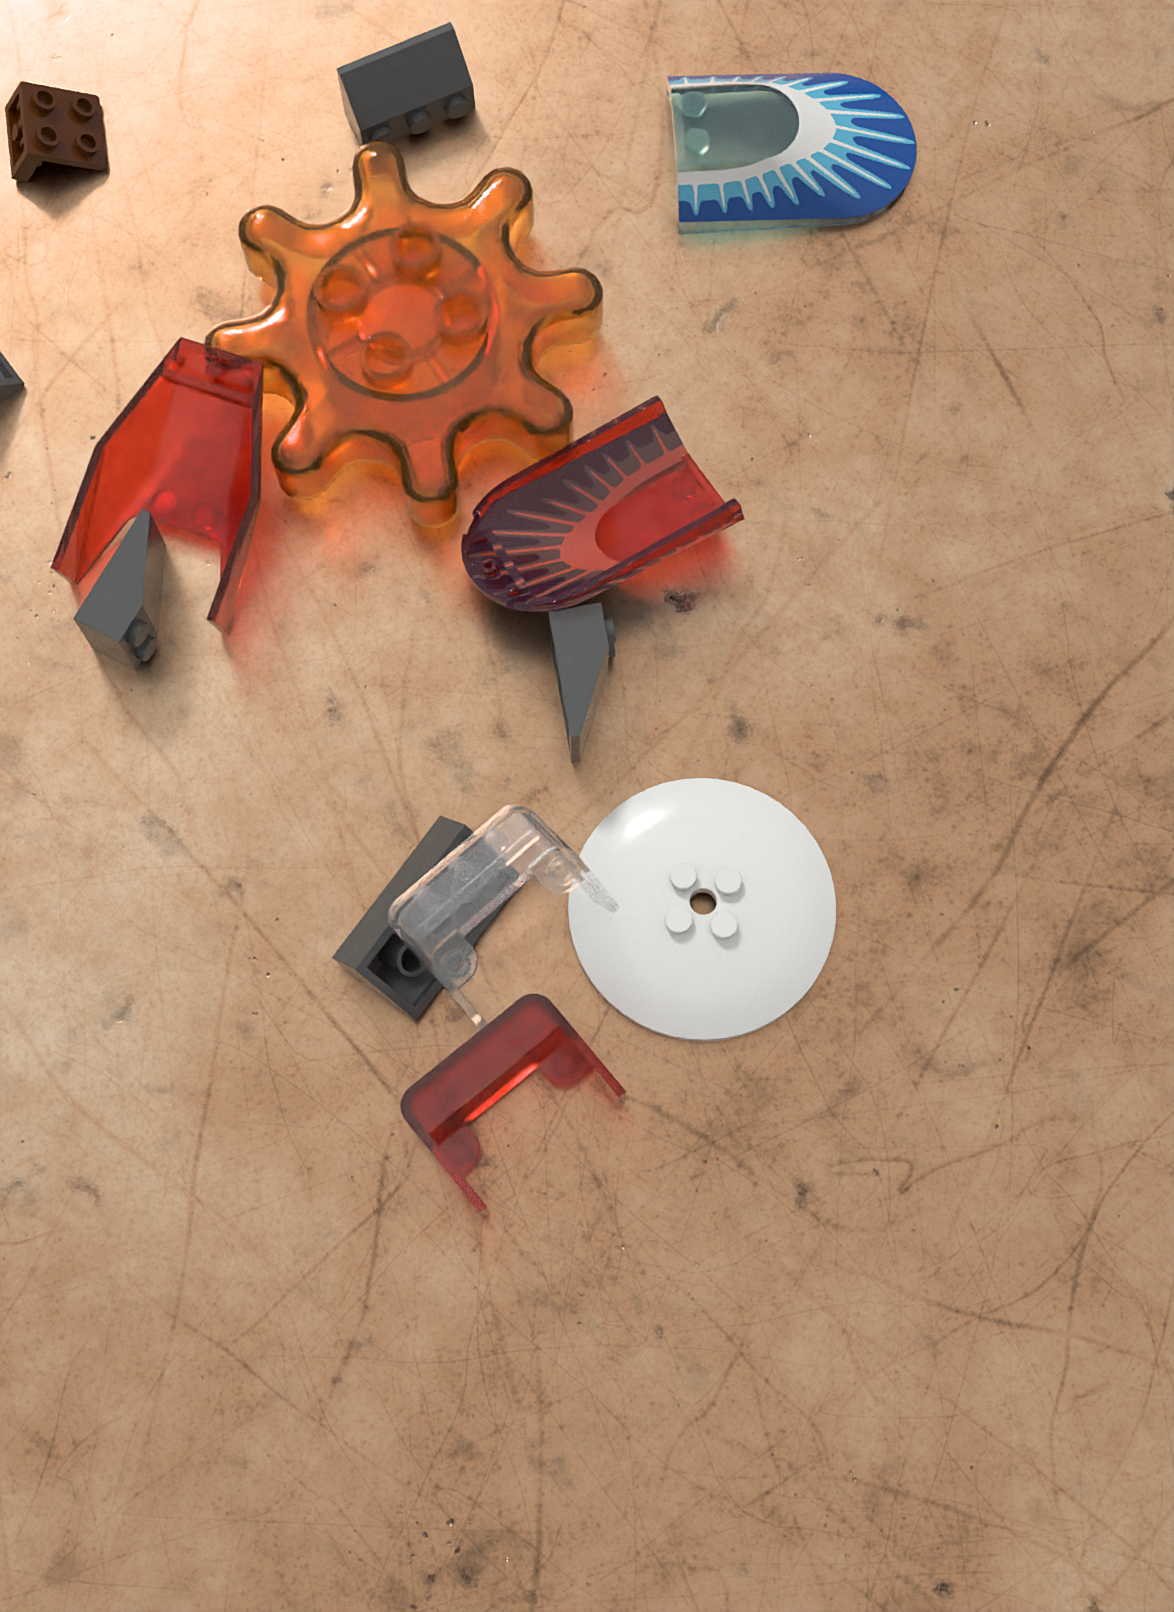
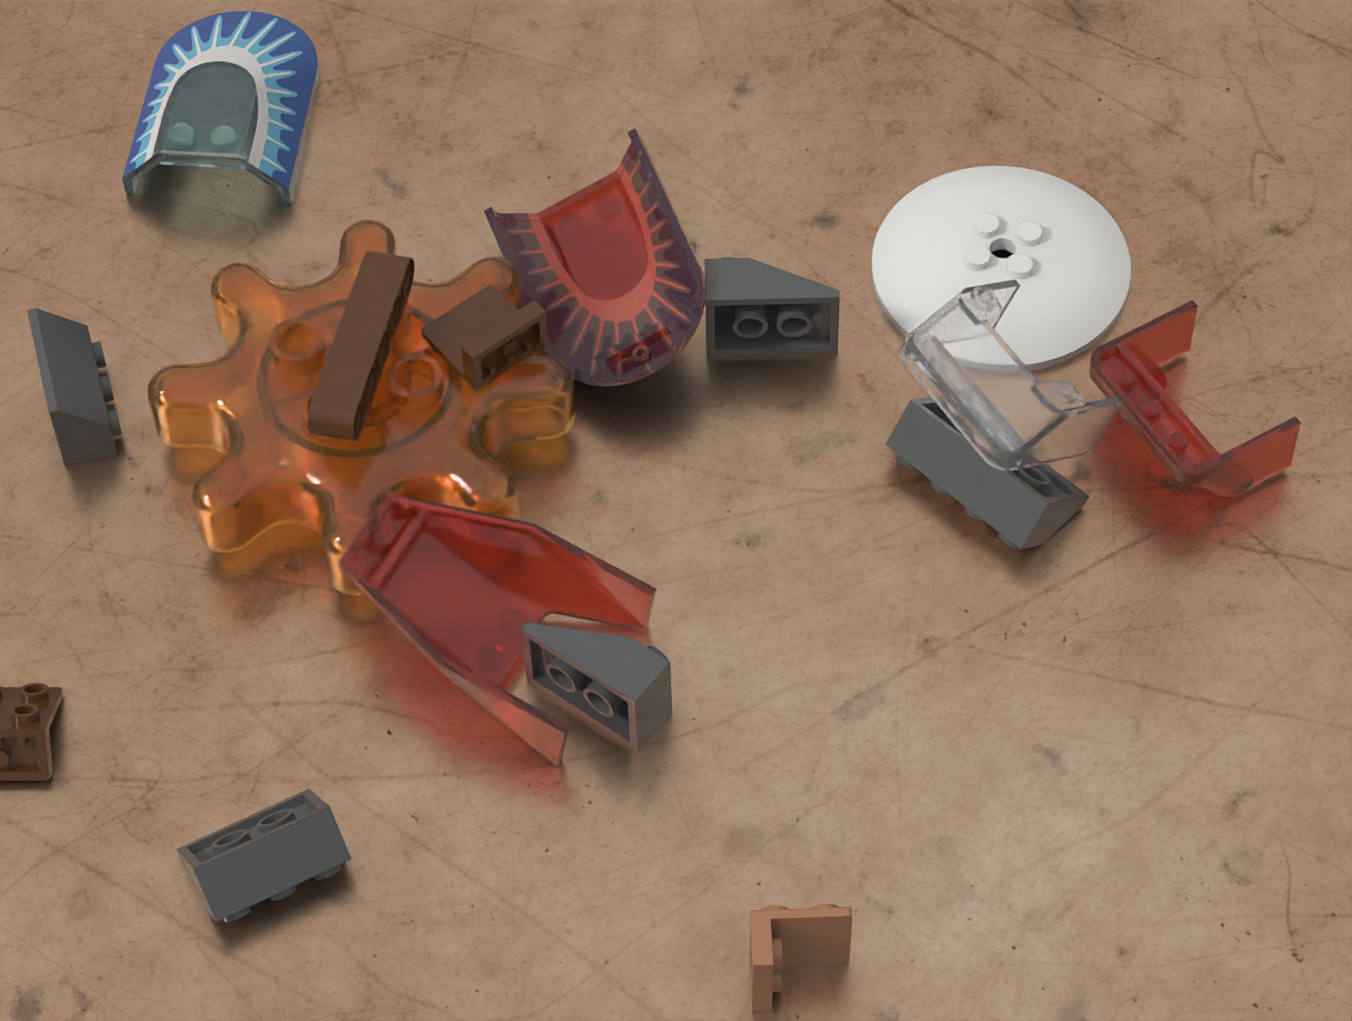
camera: 80 degrees left, 20 degrees down
none -> reddish brown beam [308,251,415,442]
none -> reddish brown bracket [421,285,548,391]

